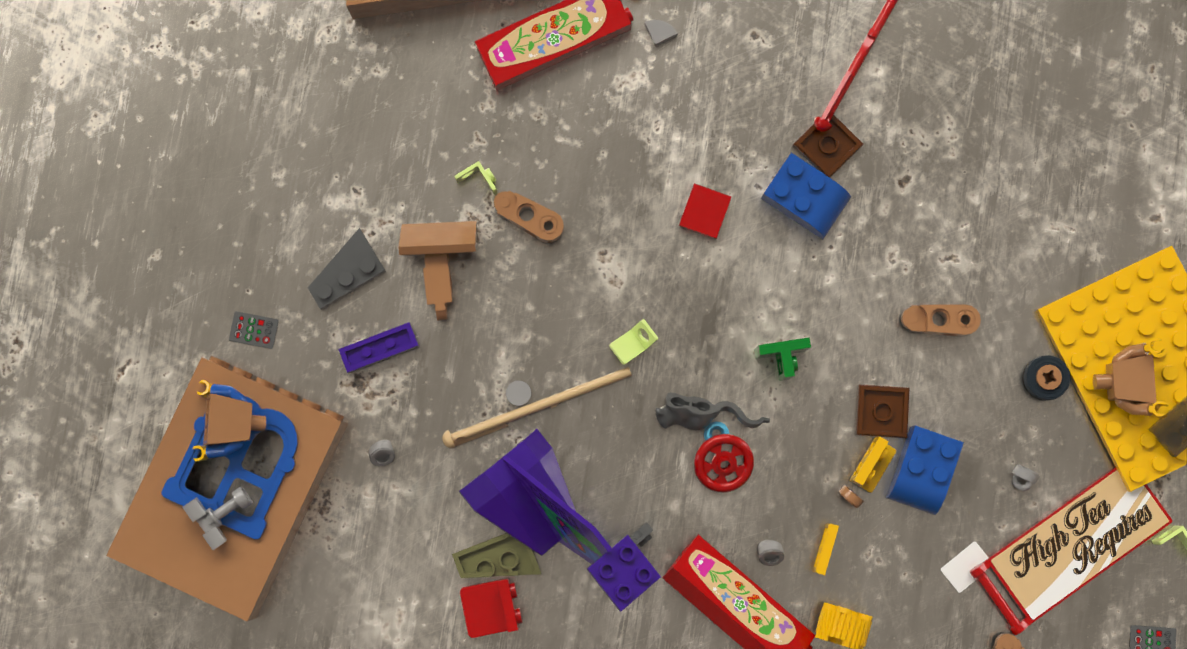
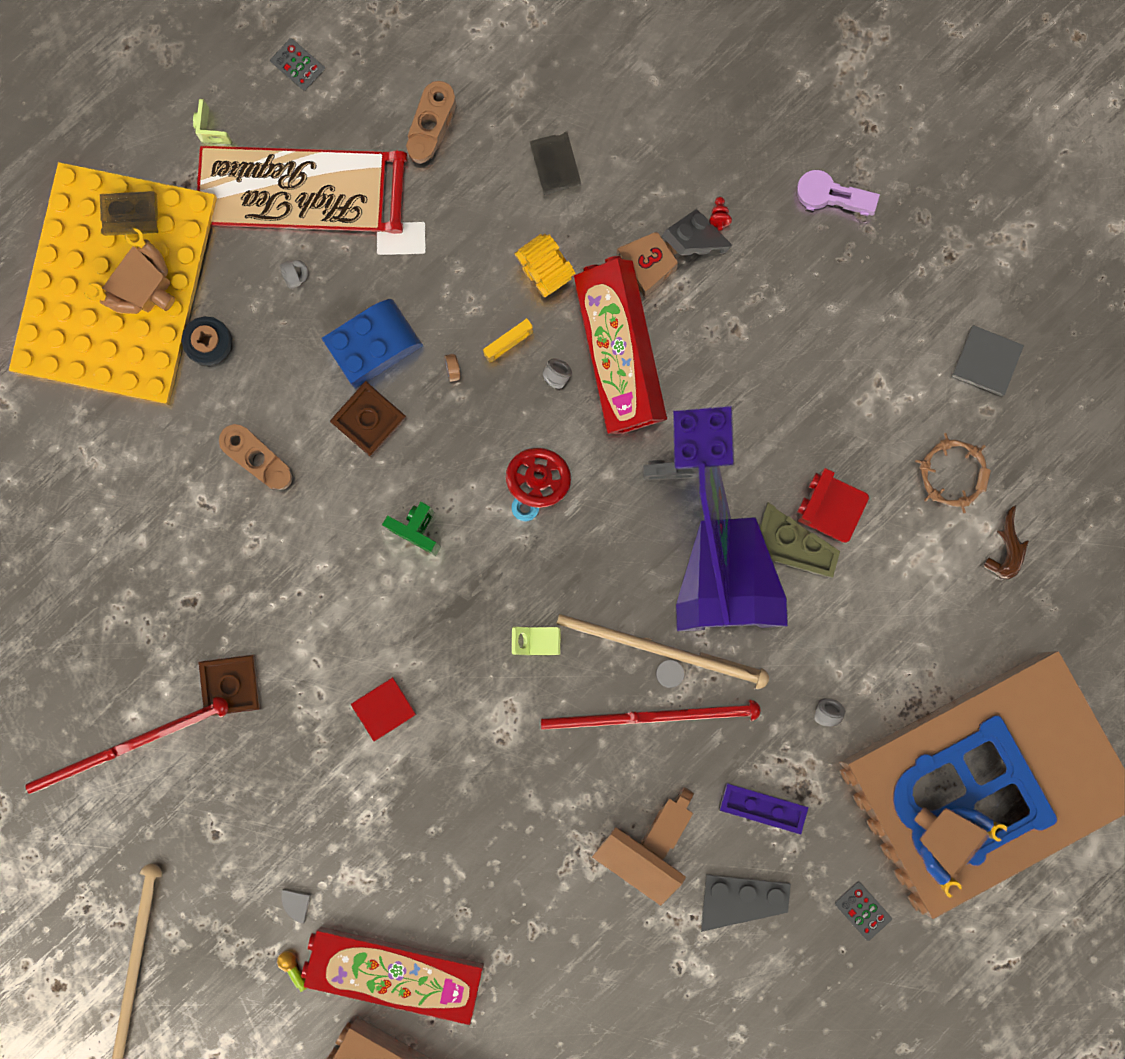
camera: 135 degrees left, 0 degrees up
light grey bar [182,486,253,550] -> none
yellowish green bracket [454,161,498,195] -> none
medium nougat piece [494,191,564,243] -> none
dark grey animal [655,392,770,431] -> none
blue brick [761,152,851,240] -> none
yellow bracket [849,436,896,493] -> none
none -> red bar [541,700,761,730]

